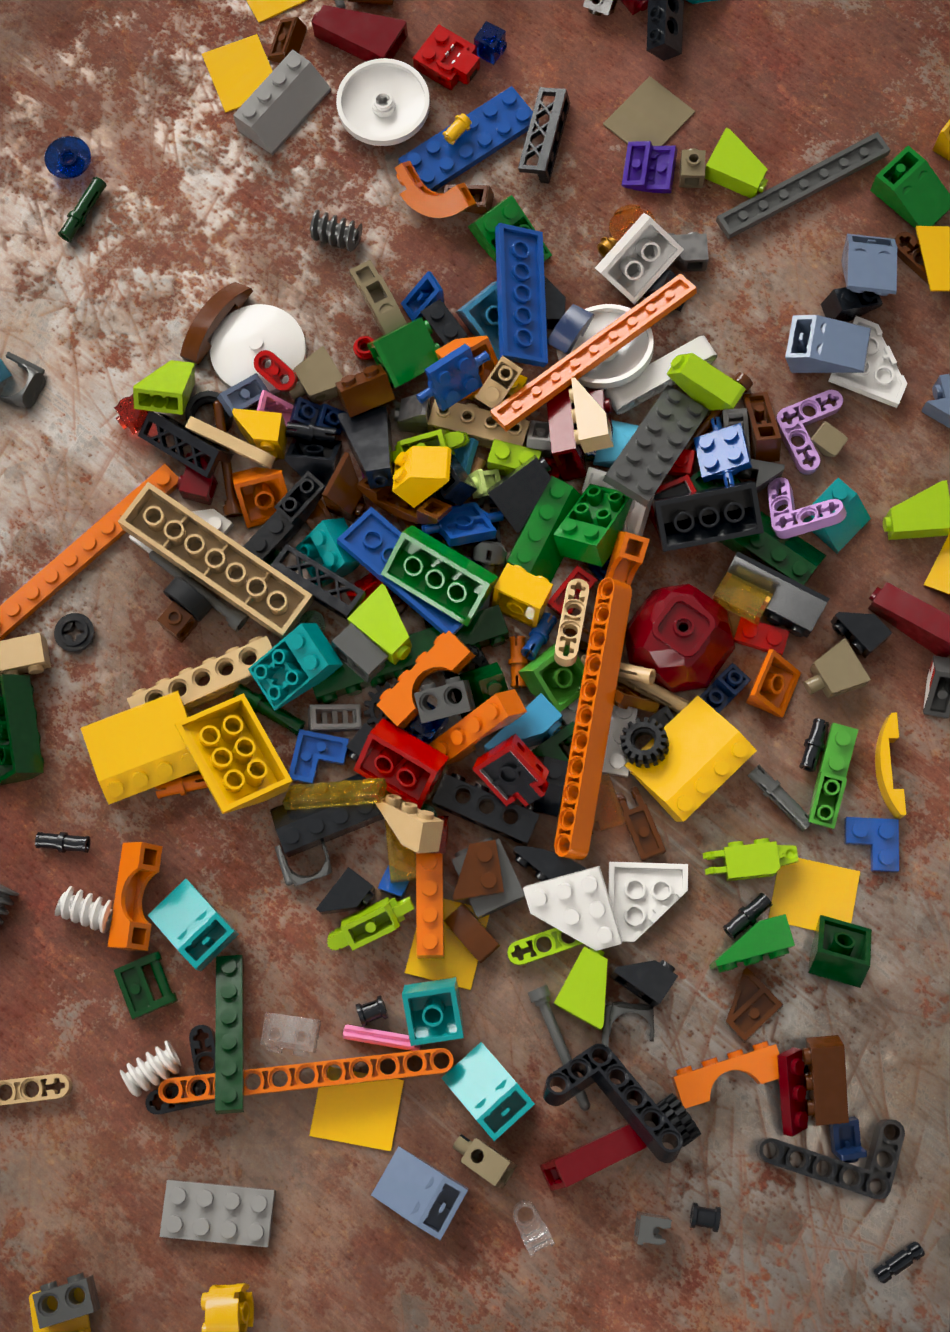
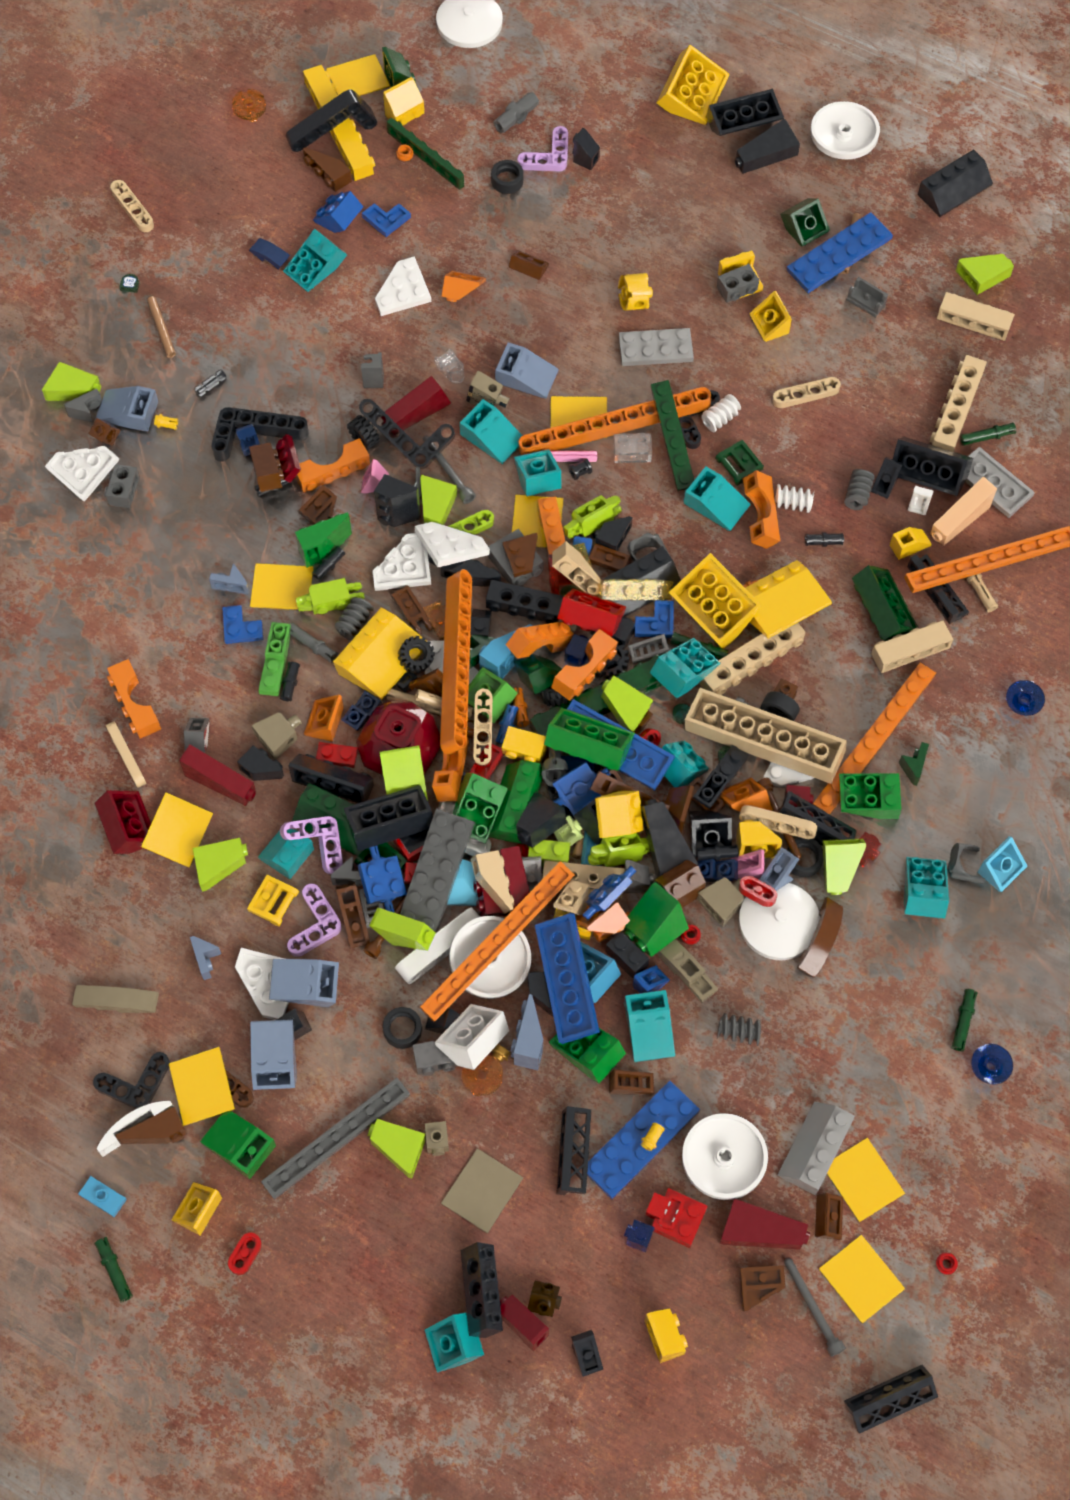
camera: 165 degrees right, 10 degrees down
black gear [54,613,95,653] -> none
black fence [270,544,367,621] -> none
dark grey hinge [331,623,388,684] -> none
orange arch [394,161,476,218] -> none
dark grey brick [414,676,476,724] -> none
reddish brown slope [444,903,501,963] -> none
piece [472,733,549,807] -> none
dark blue slope [547,304,595,355] -> none
dark purple slope [622,141,678,193] -> none
black bush [689,1202,721,1232] -> none
clear yellow slope [713,572,773,625] -> none
dark green slope [808,915,872,988] -> none
dark tan slope [810,421,848,457] -> none
yellow slope [875,712,906,819] -> none
none -> sand blue slope [209,564,249,595]
none -> red plate [228,1232,262,1275]
none -> yellow plate [247,875,299,926]
none -> dark grey piece [335,597,374,640]
none -> bright pink slope [361,459,389,494]
none -> lime slope [380,746,428,801]
none -> black tyre [382,1007,422,1049]
none -> sand blue slope [511,994,543,1071]
none -> reddish brown plate [588,543,630,572]
none -> teal slope [624,990,675,1062]
none -> yellow slope [749,291,792,342]
none -> green slope [839,773,902,819]
none -> dark green slope [899,742,929,786]
none -> teal slope [904,857,949,919]

